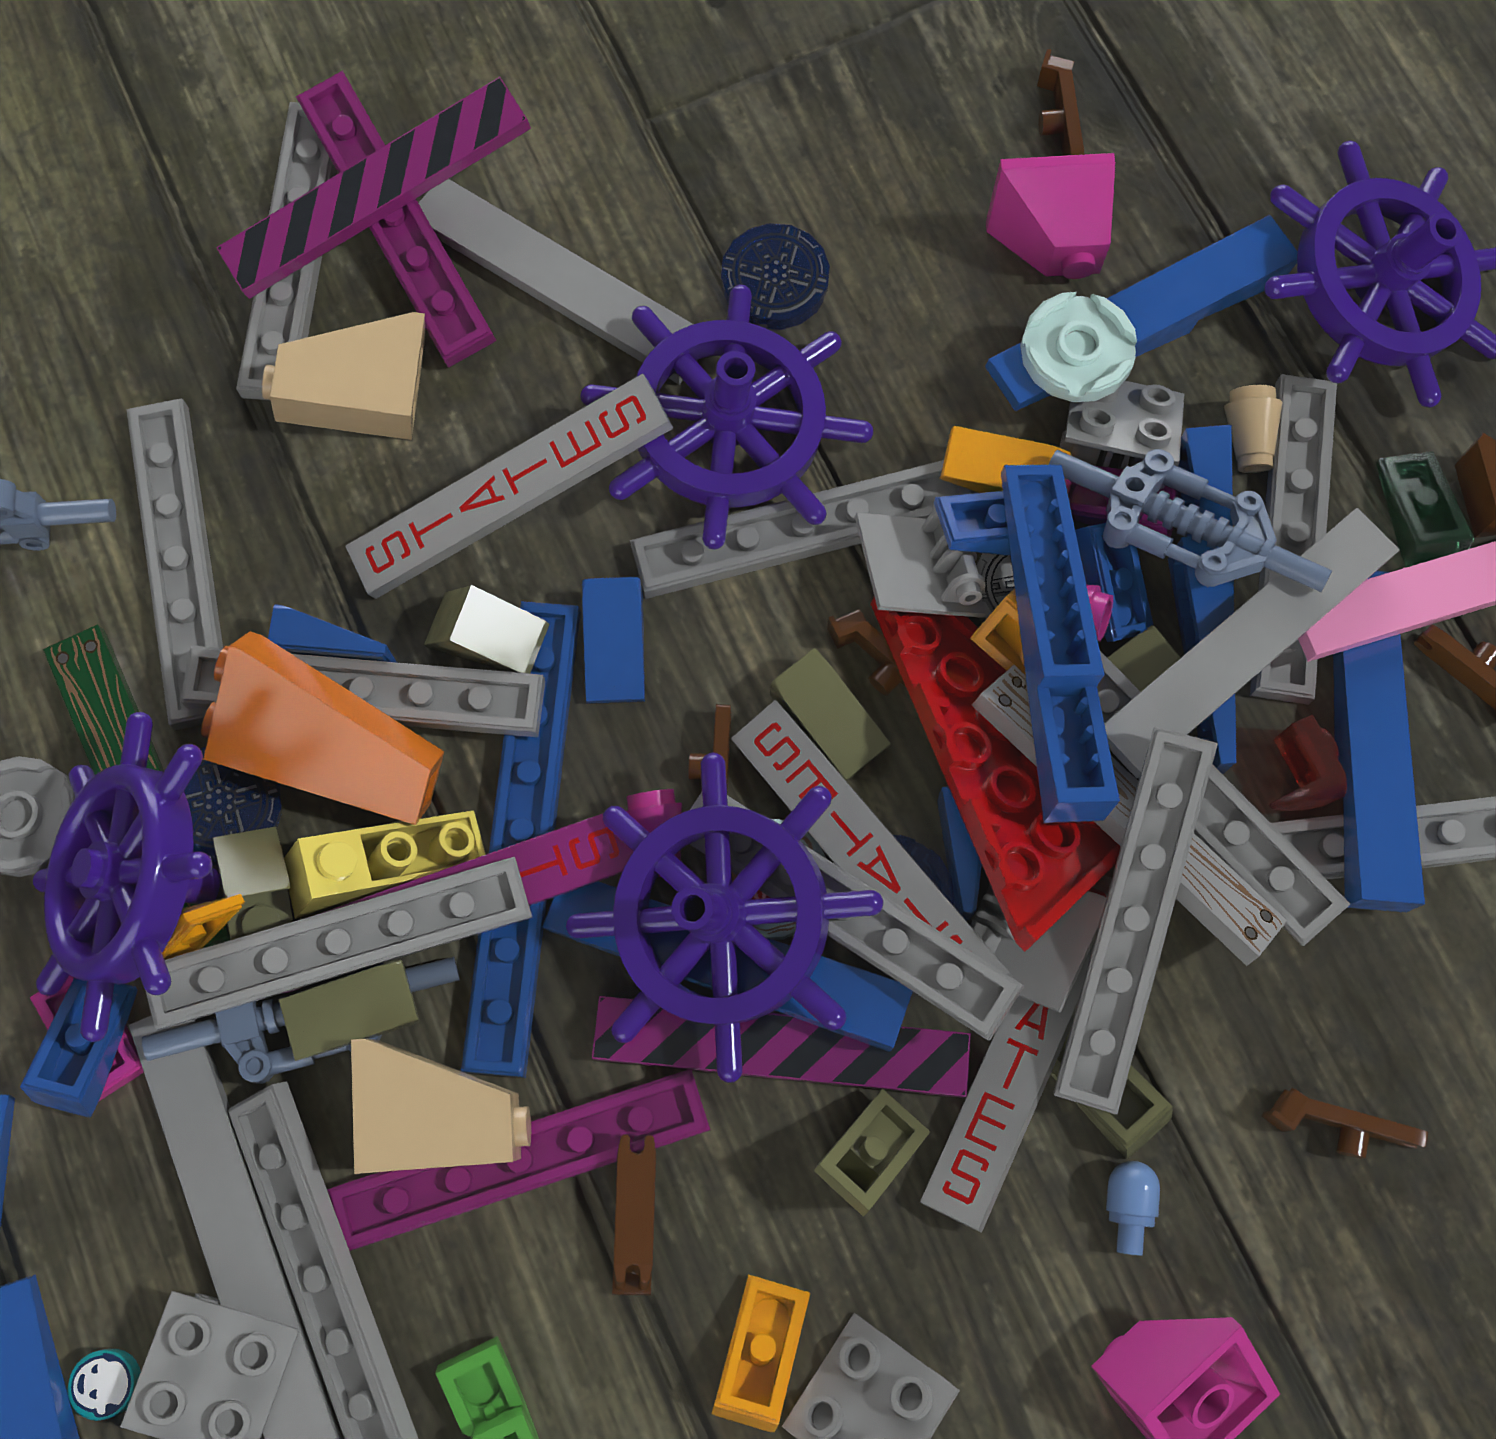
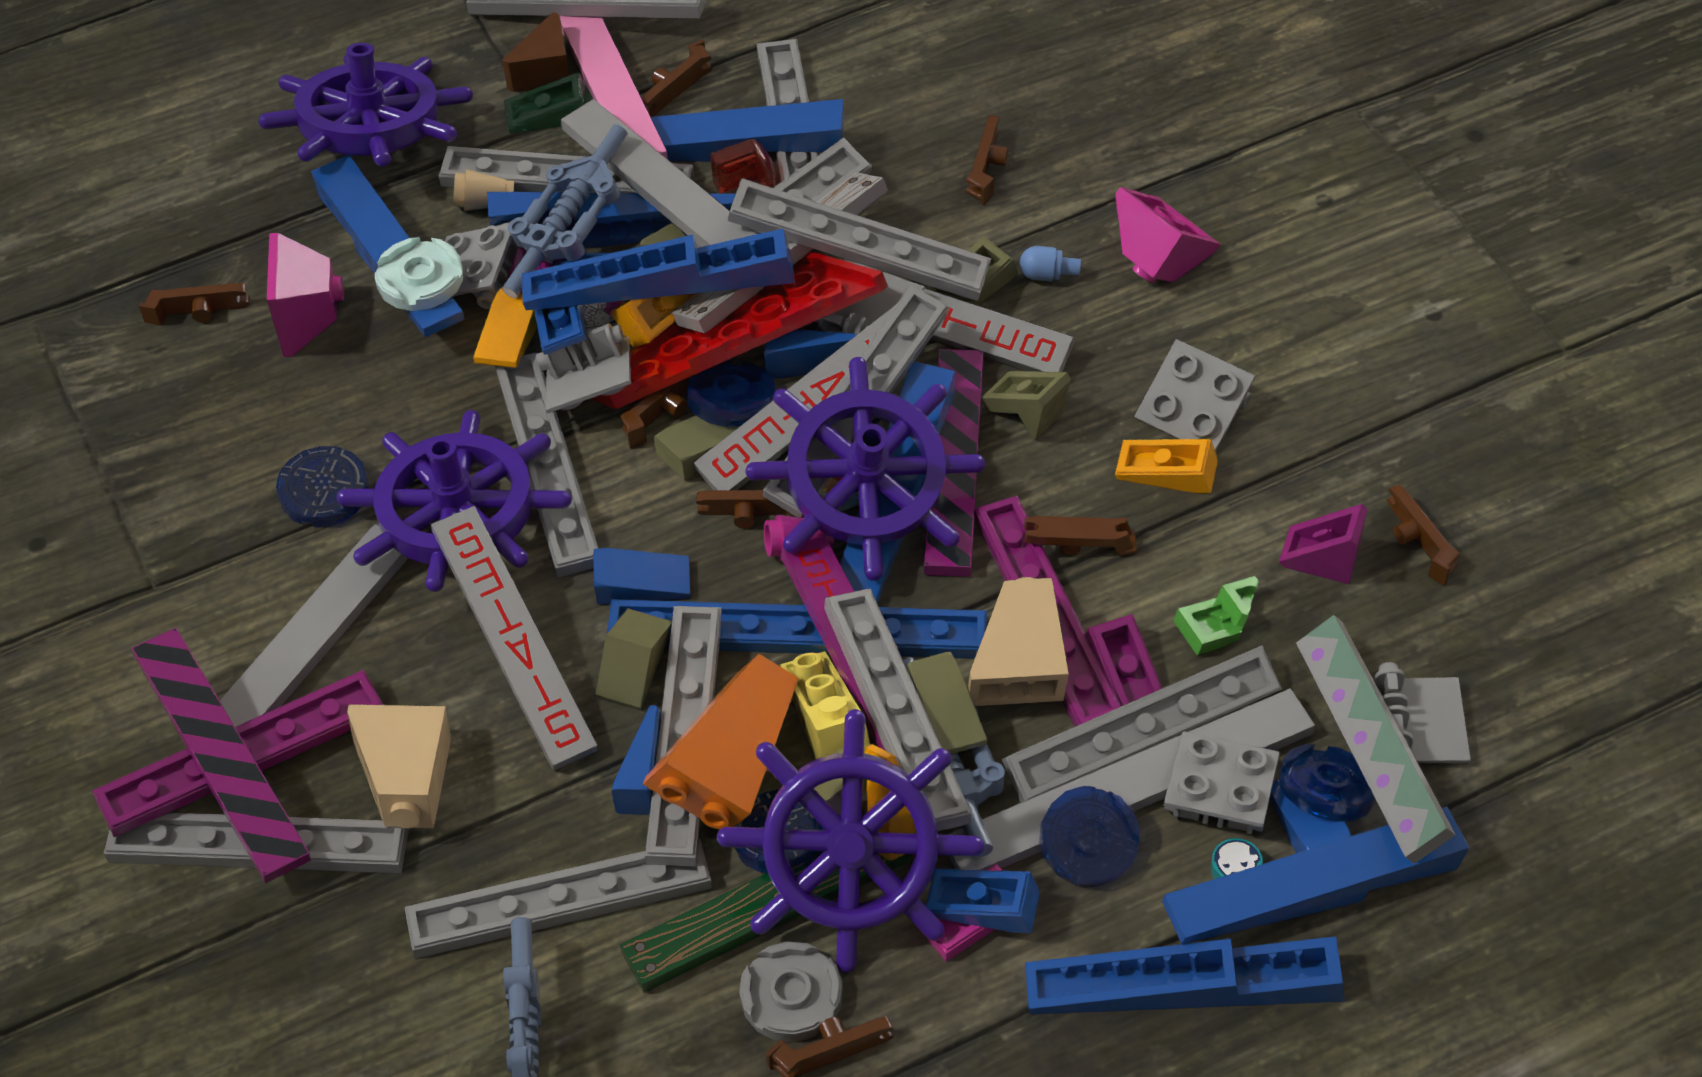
camera: 90 degrees left, 20 degrees down
none -> clear blue tile [687,360,775,427]
none -> clear blue tile [1039,786,1140,887]
none -> magenta slope [1086,614,1163,706]

